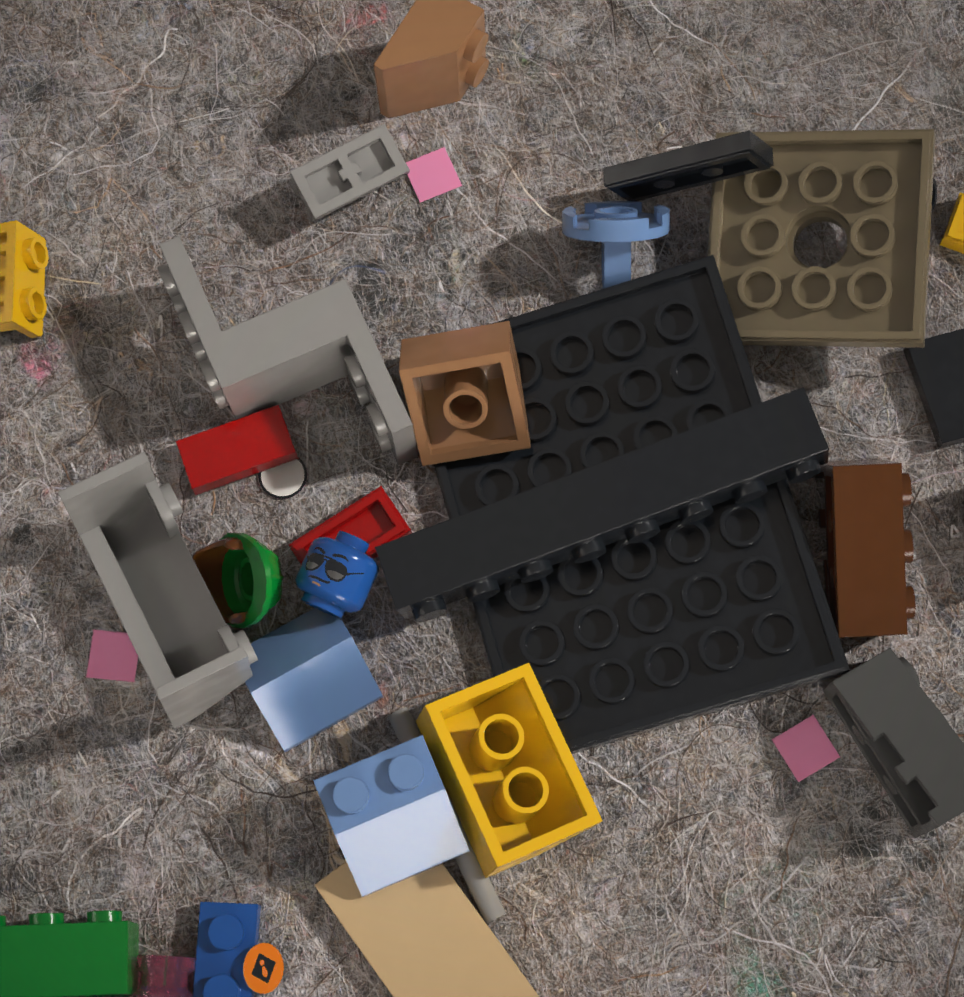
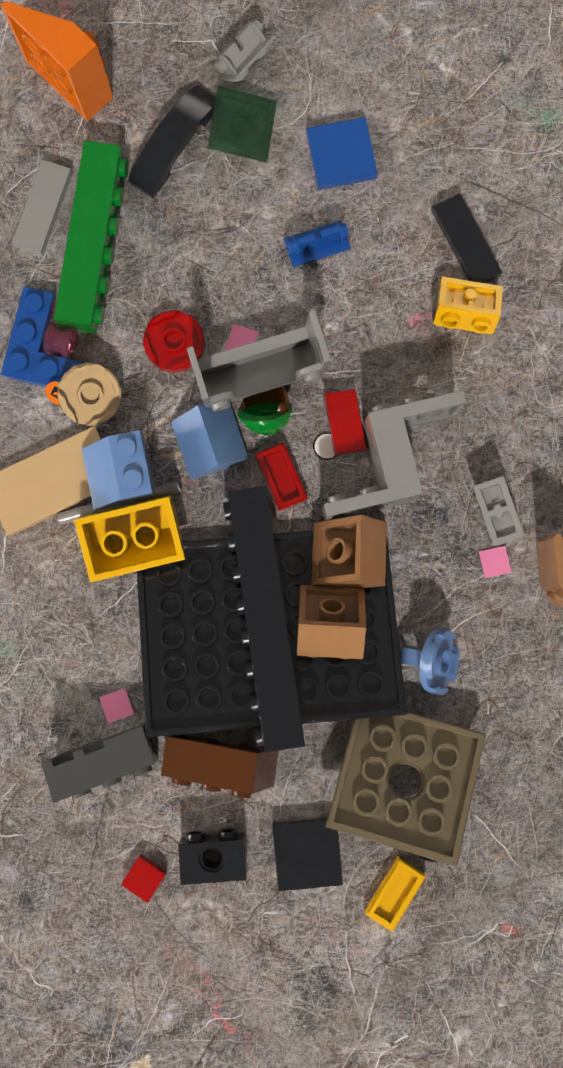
camera: 95 degrees right, 10 degrees up
blue head [295,530,379,619] -> none
black tile [603,130,774,201] -> none
none -> tan tile [57,362,121,426]
none -> red tile [143,310,205,373]
none -> medium nougat slope [297,585,366,659]

